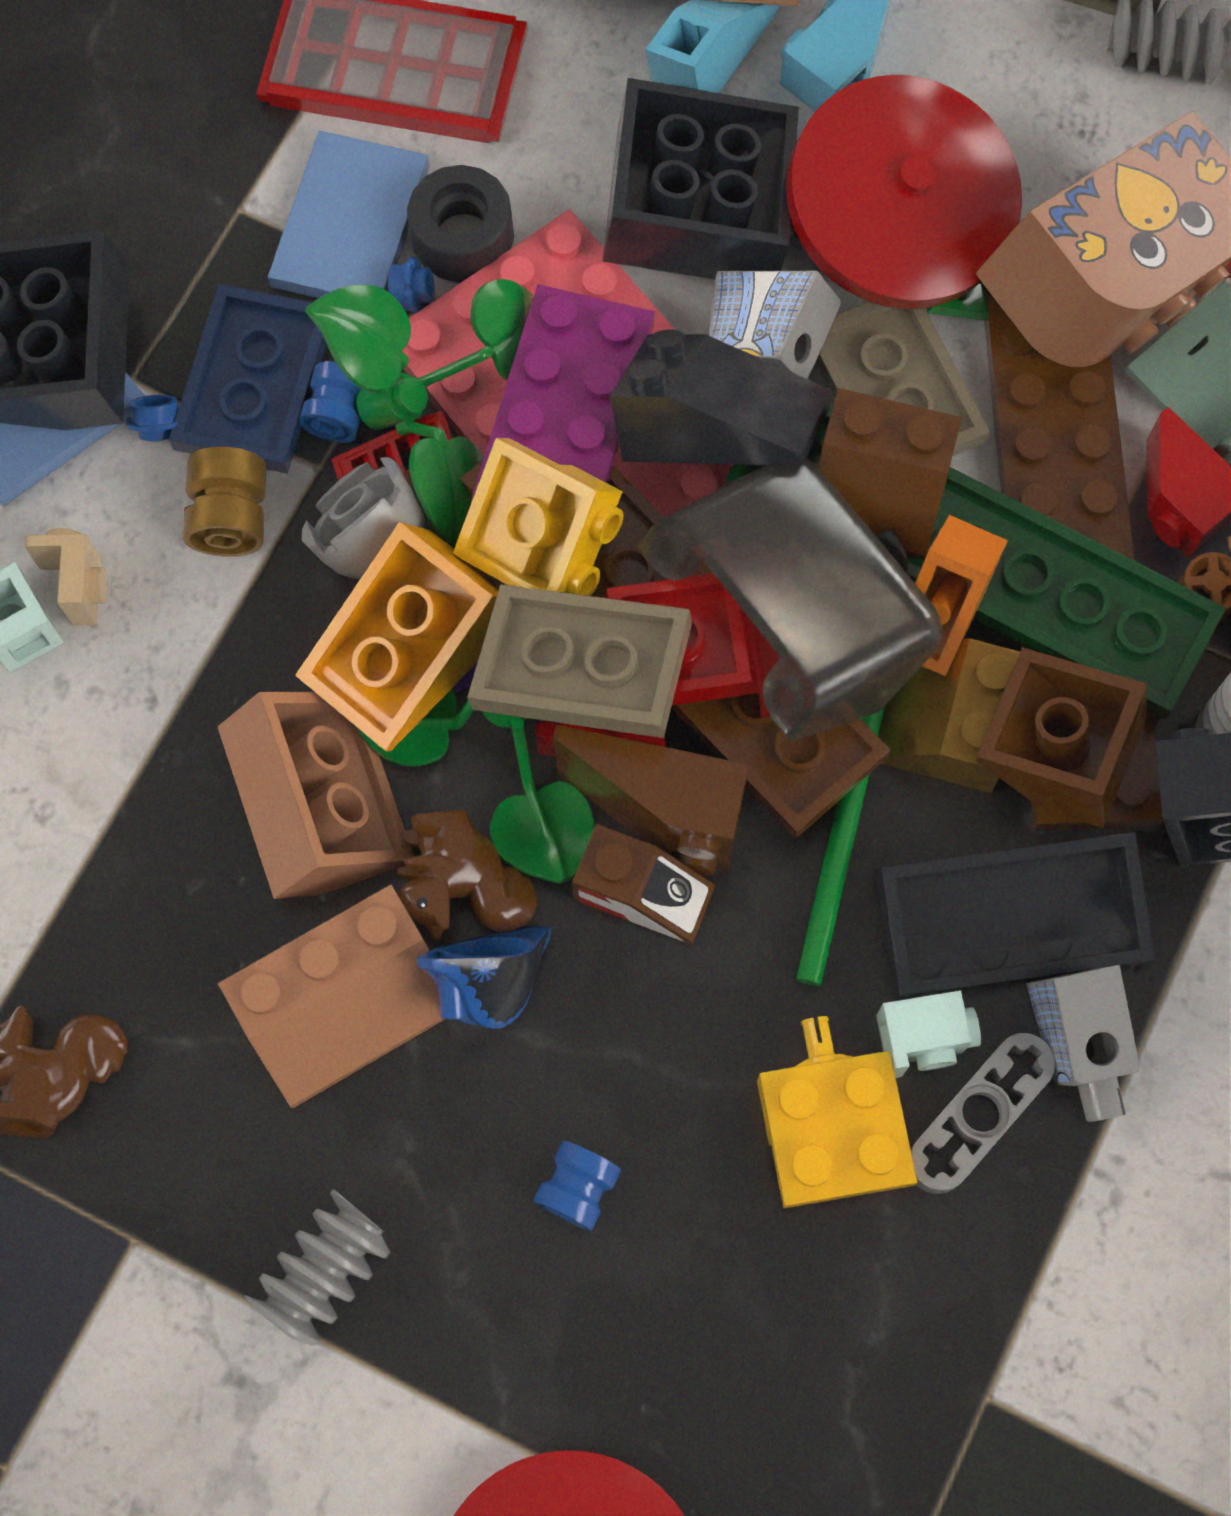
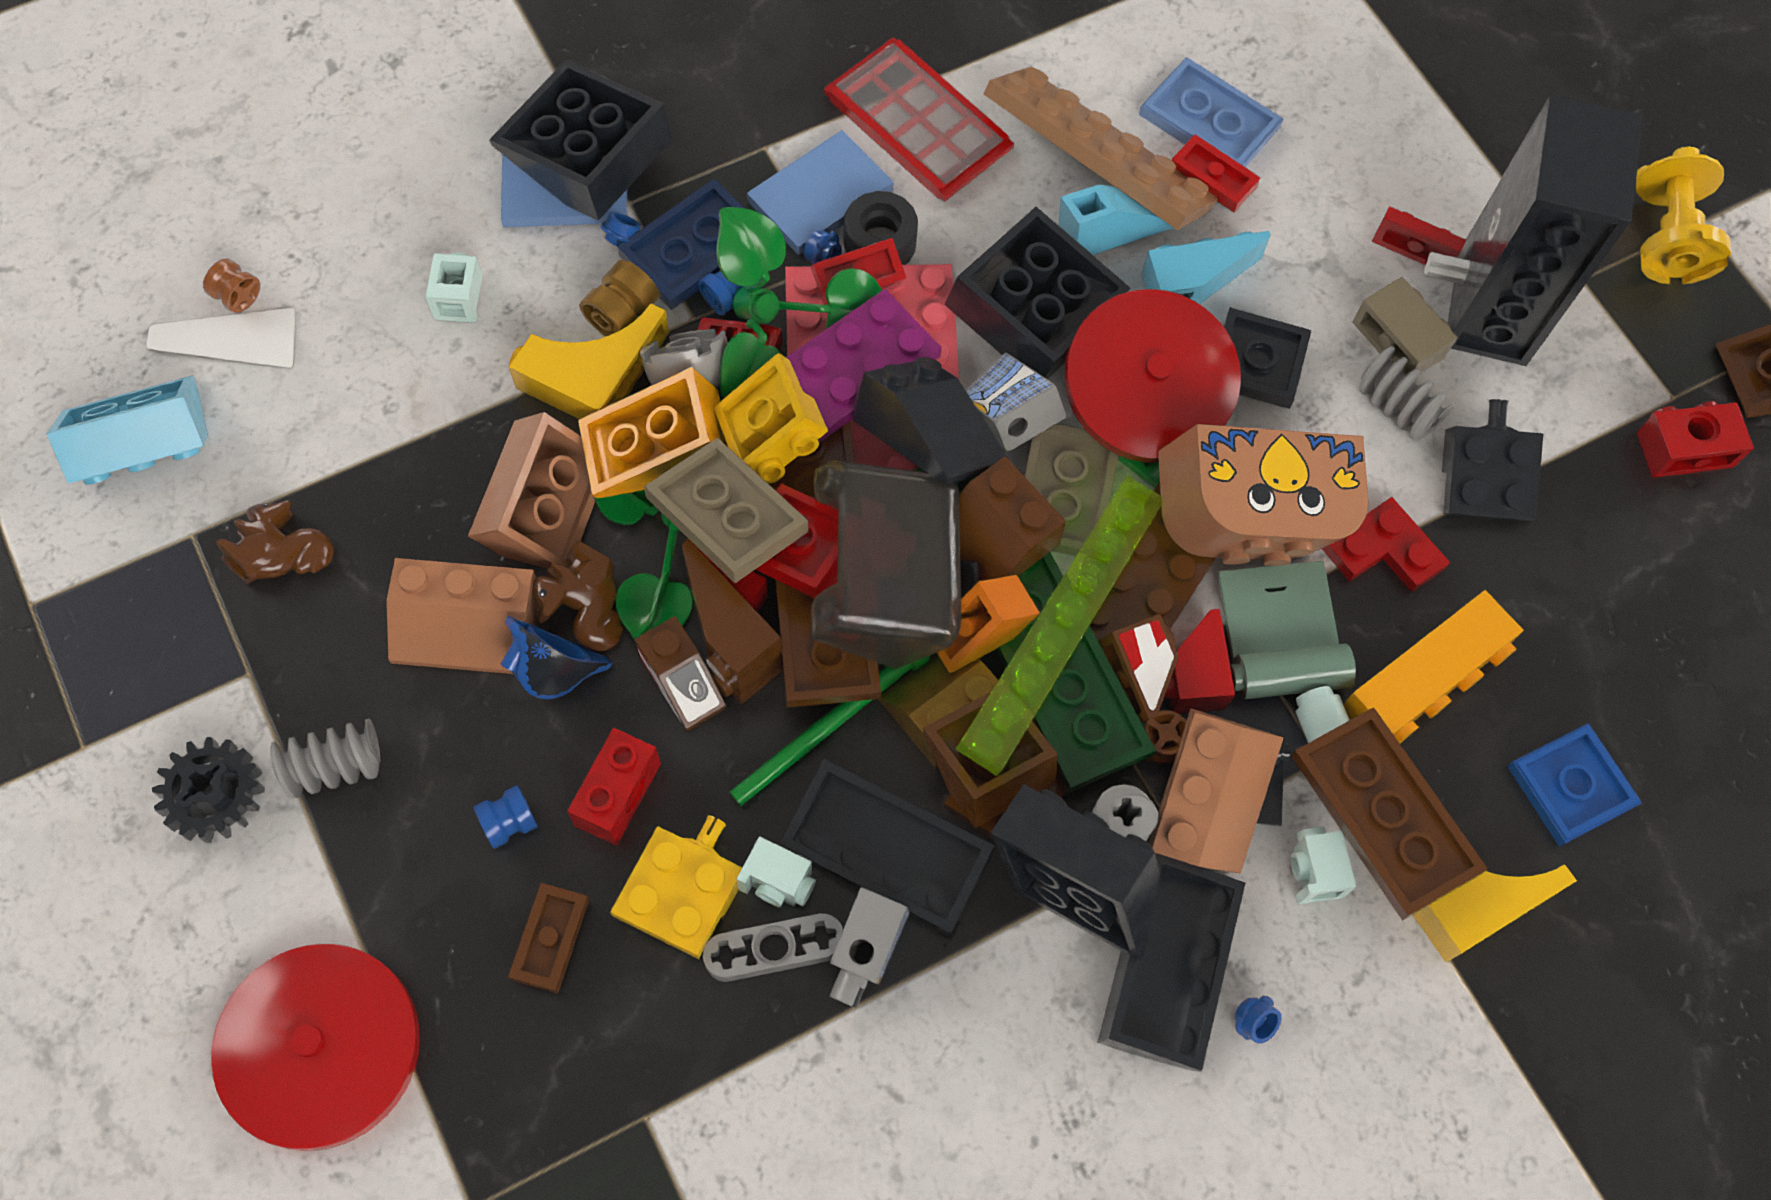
camera: 30 degrees right, 5 degrees down
tan bracket [26,528,108,626] -> none
none -> black gear [152,737,265,843]
none -> reddish brown plate [508,883,590,994]
none -> yellow arch [509,303,669,419]
none -> red brick [567,727,661,846]
none -> red plate [811,238,907,305]
none -> clear neon green plate [956,475,1163,776]
none -> slope [1098,614,1178,723]
none -> black plate [1223,307,1312,409]

